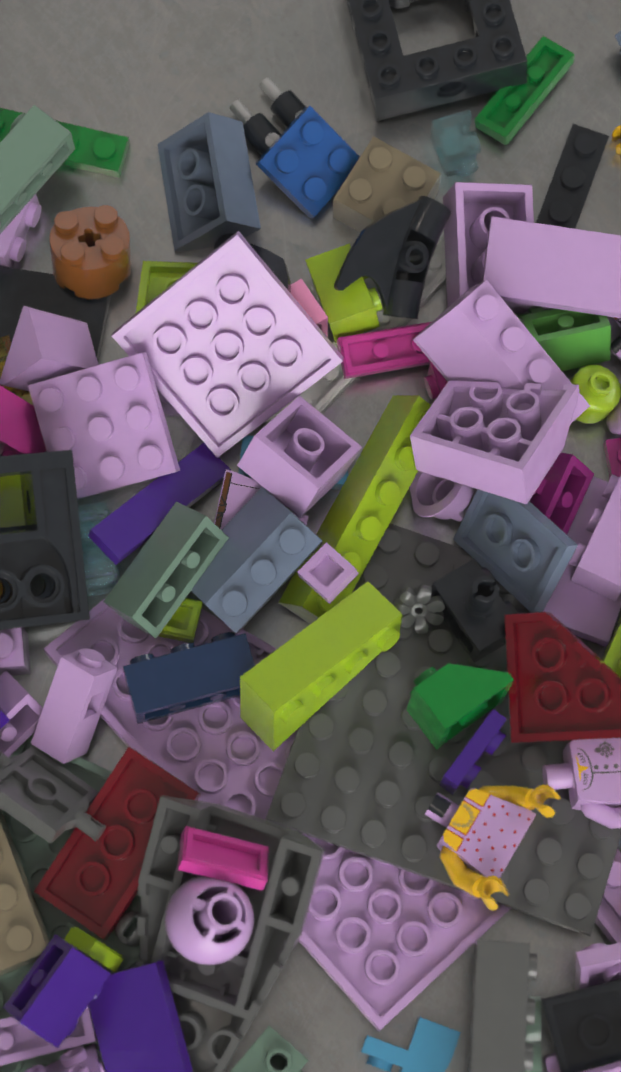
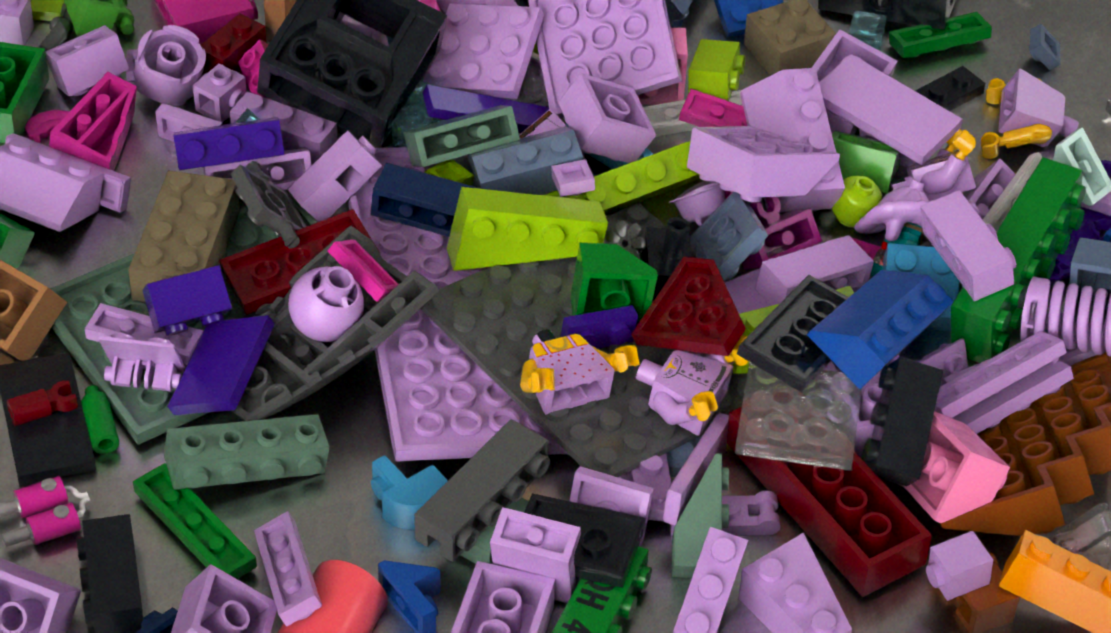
camera: 30 degrees right, 30 degrees down
lime tile [64,927,124,972] -> none
black pin [334,196,451,319] -> none

